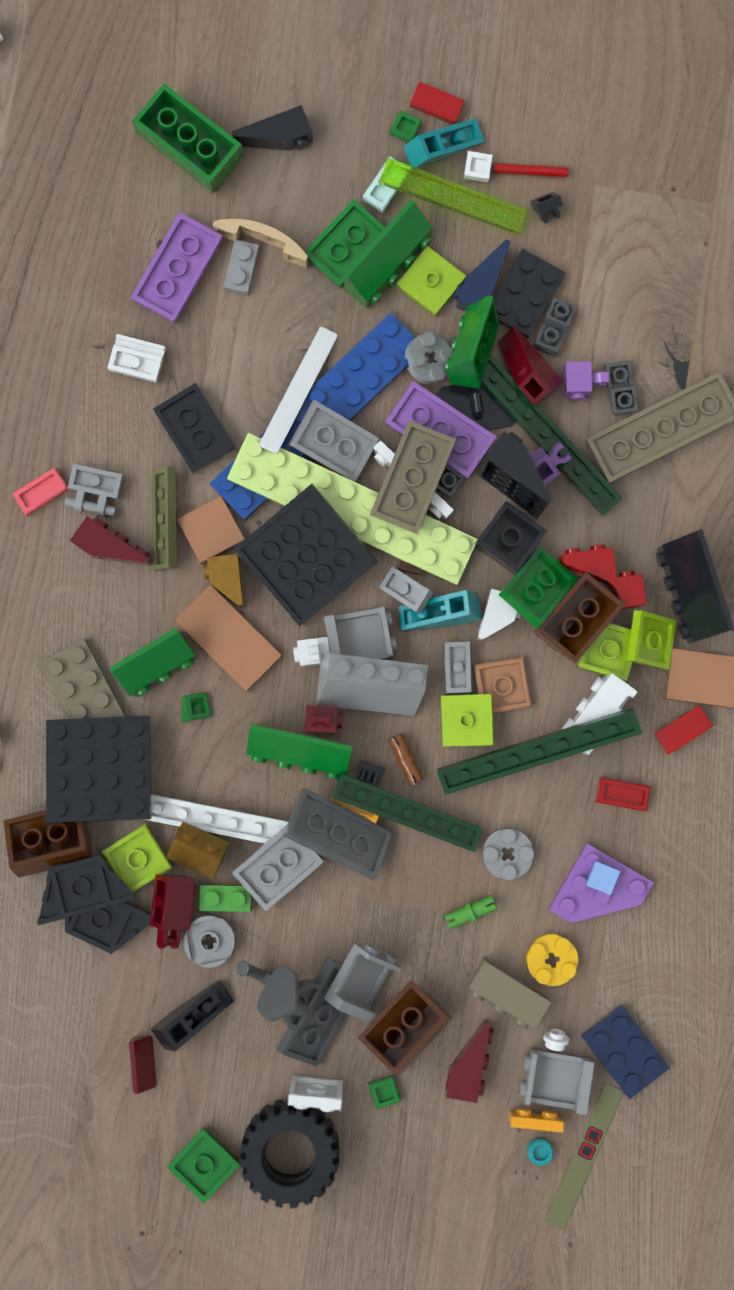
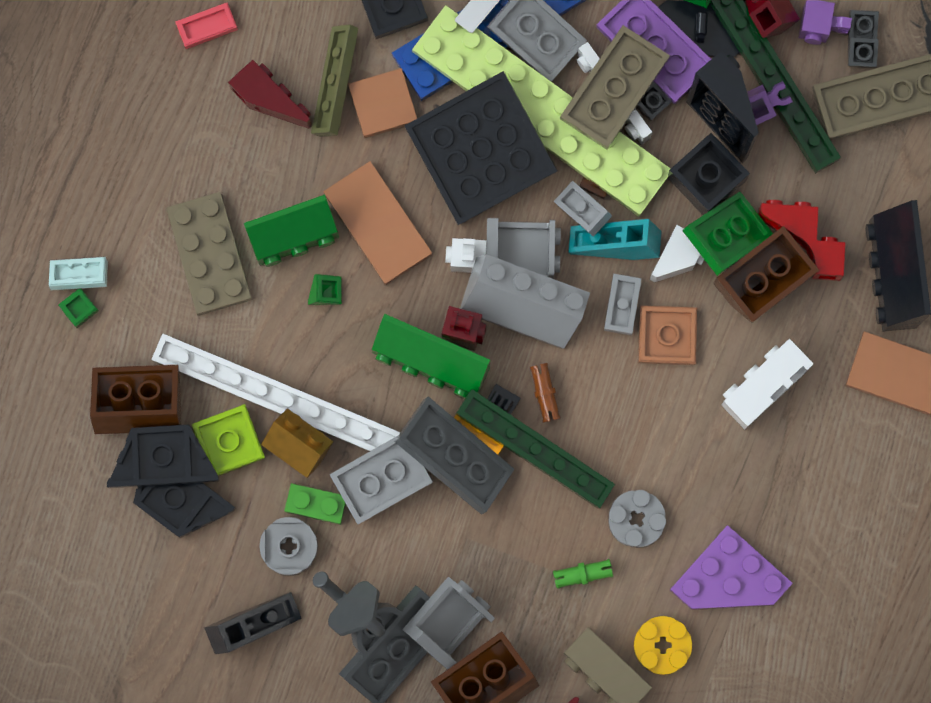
camera: 15 degrees right, 5 degrees down
black plate [46,716,152,824] -> none
light grey plate [65,464,124,517] -> none
dark red slope [129,1035,157,1094] -> none
dark red brick [150,874,196,949] -> none
pearl gold slope [203,554,244,607] -> none
dark green plate [437,707,642,795] -> none
lime plate [441,694,495,747] -> none
lime plate [577,623,632,681] -> none
light blue tile [585,861,620,895] -> none
red tile [595,777,651,812] -> none
lime plate [627,610,676,670] -> none
red slope [654,704,714,755] -> none

